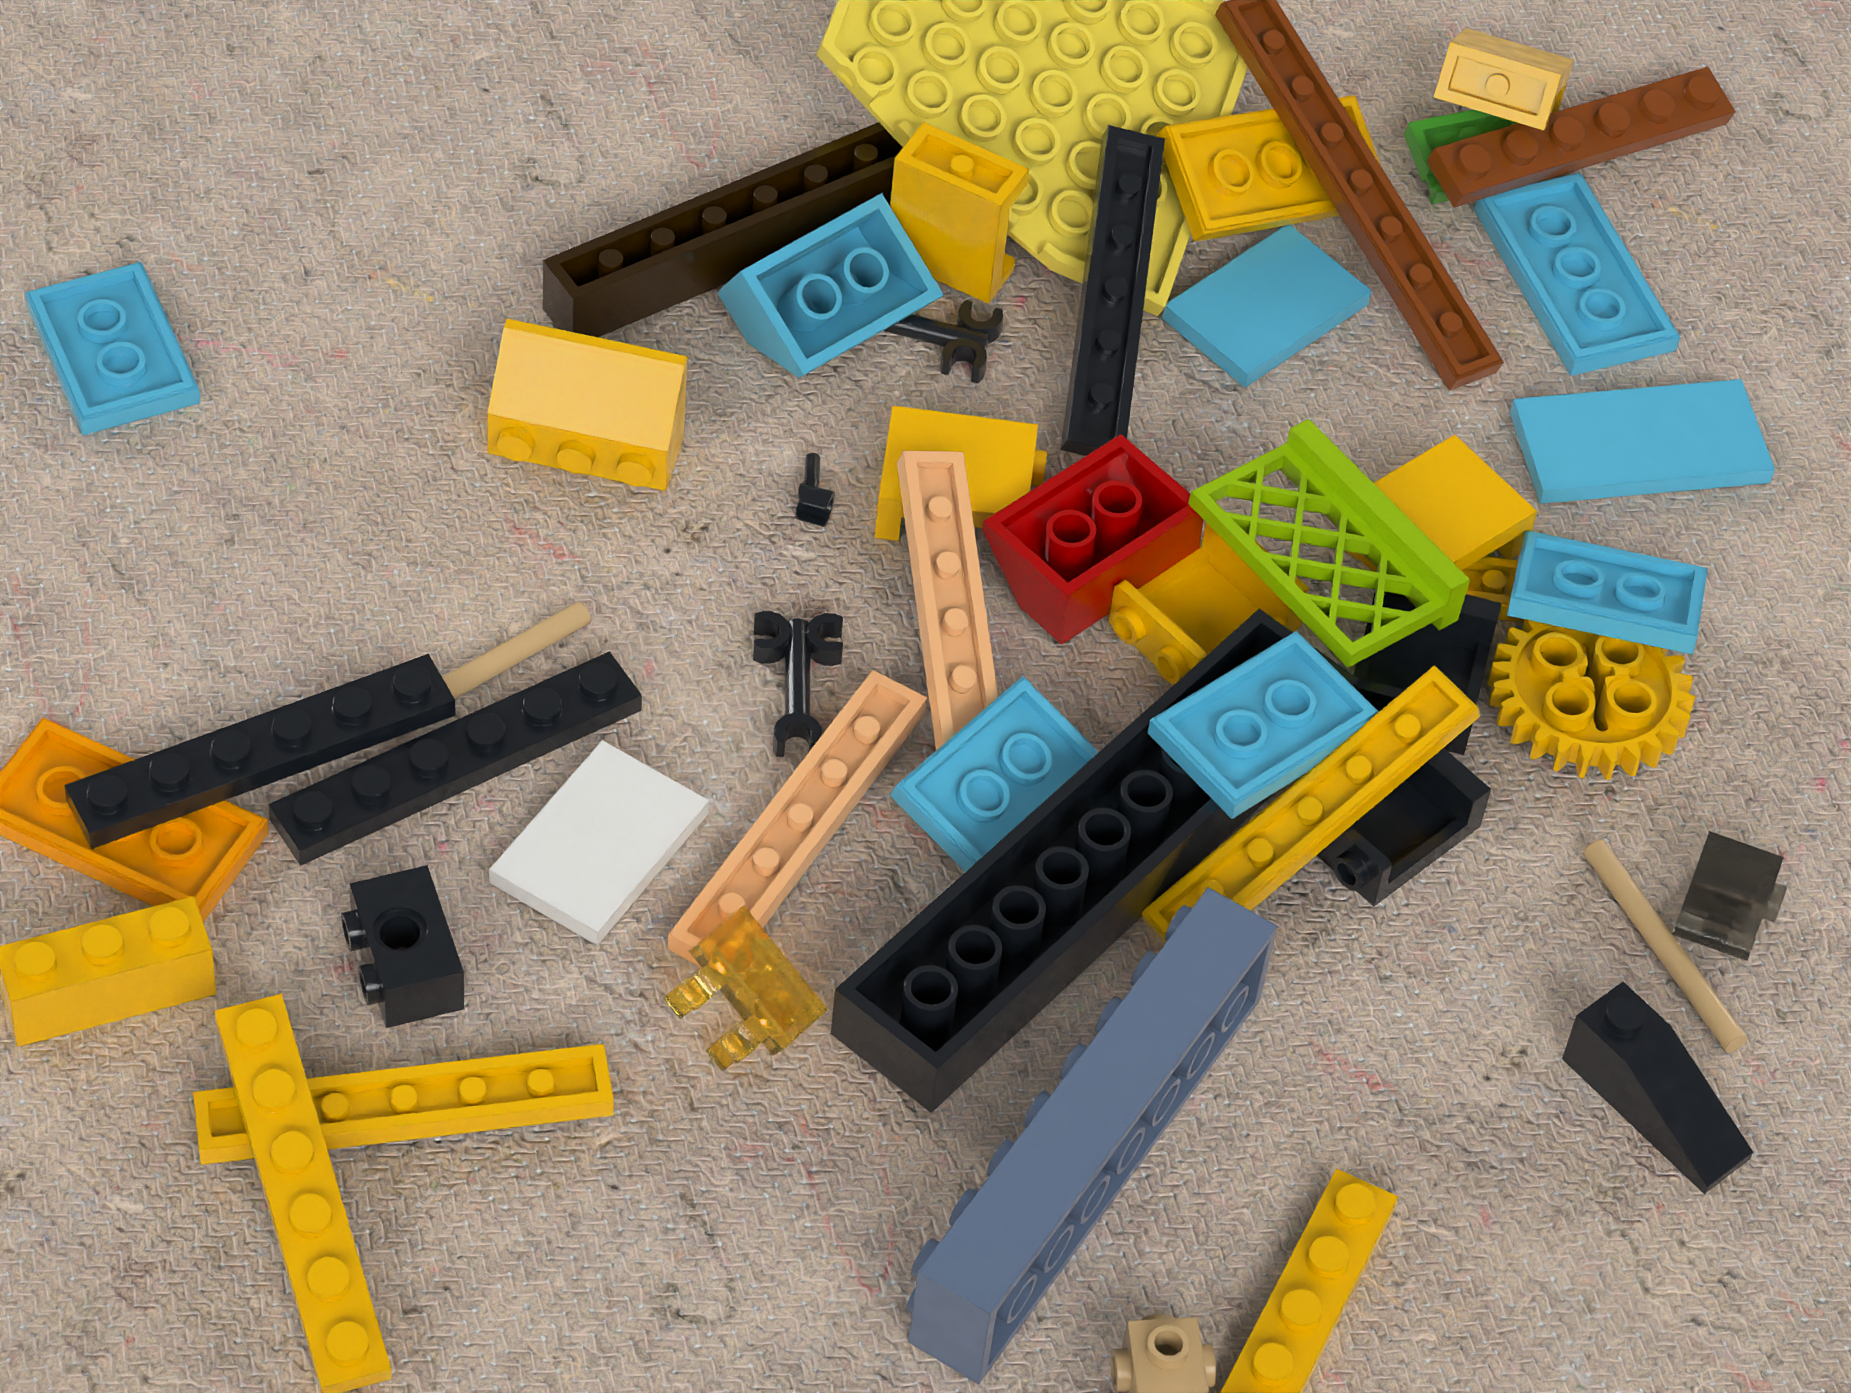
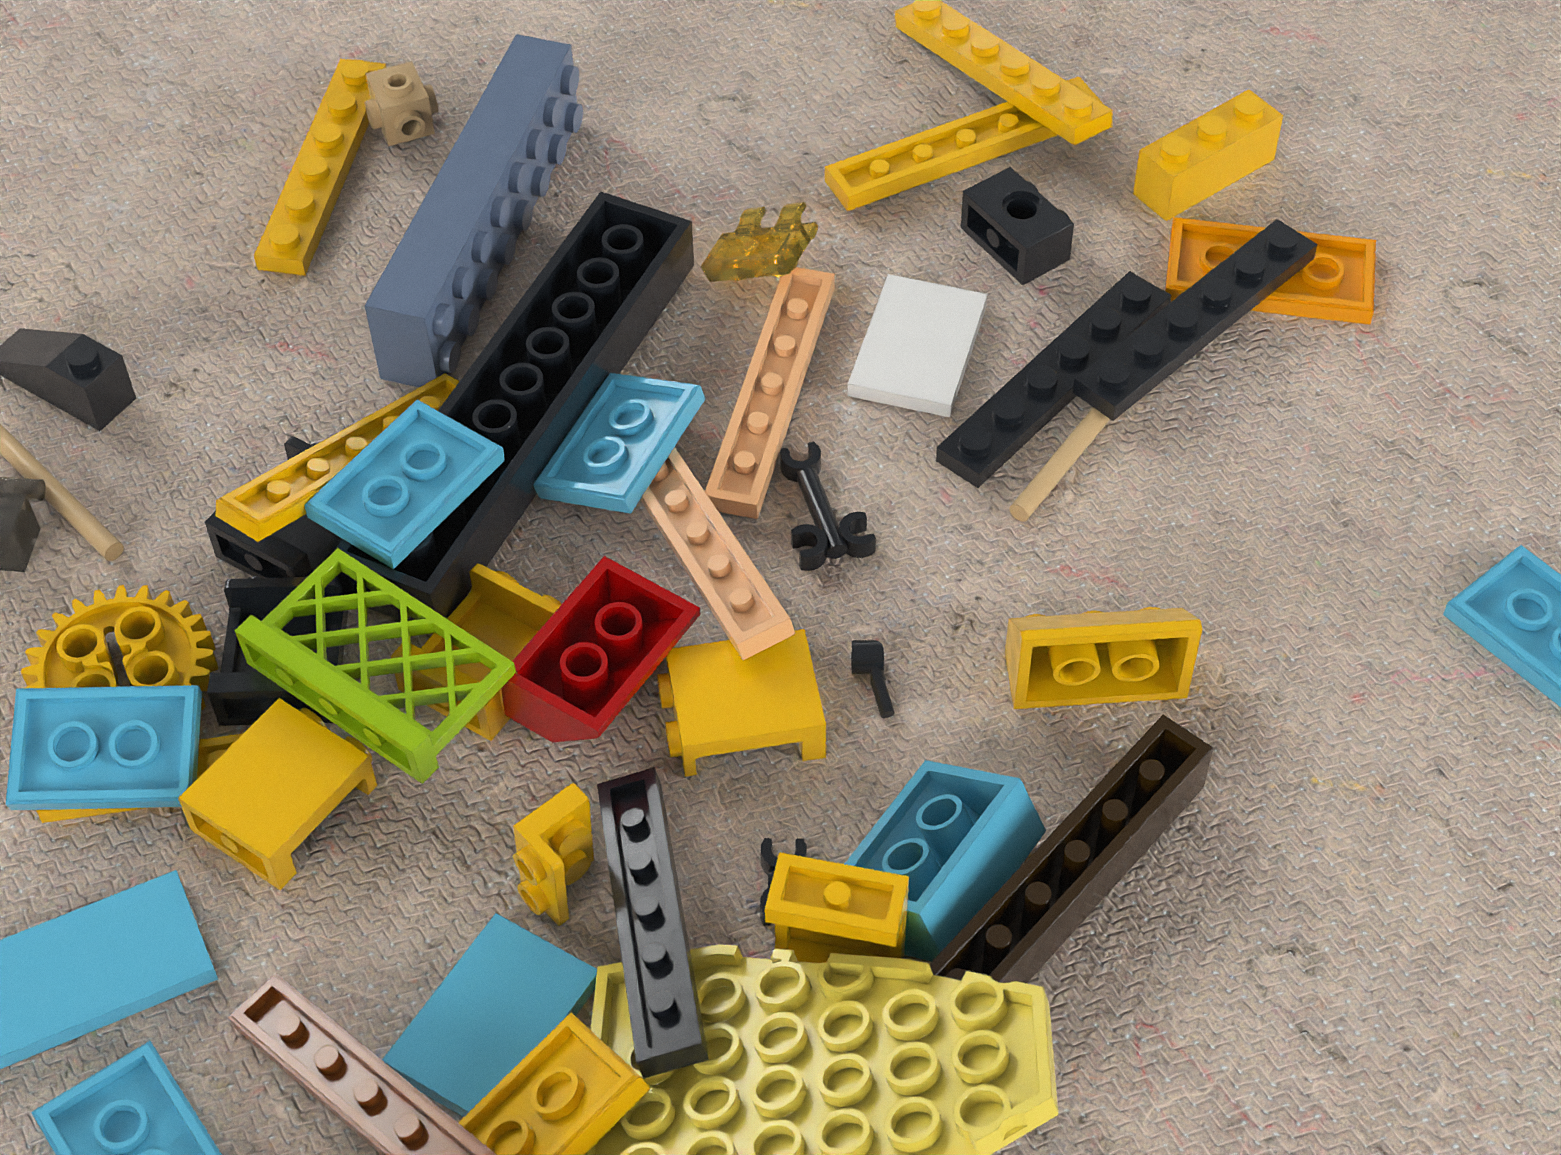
camera: 170 degrees right, 0 degrees up
none -> yellow bracket [513,782,594,926]

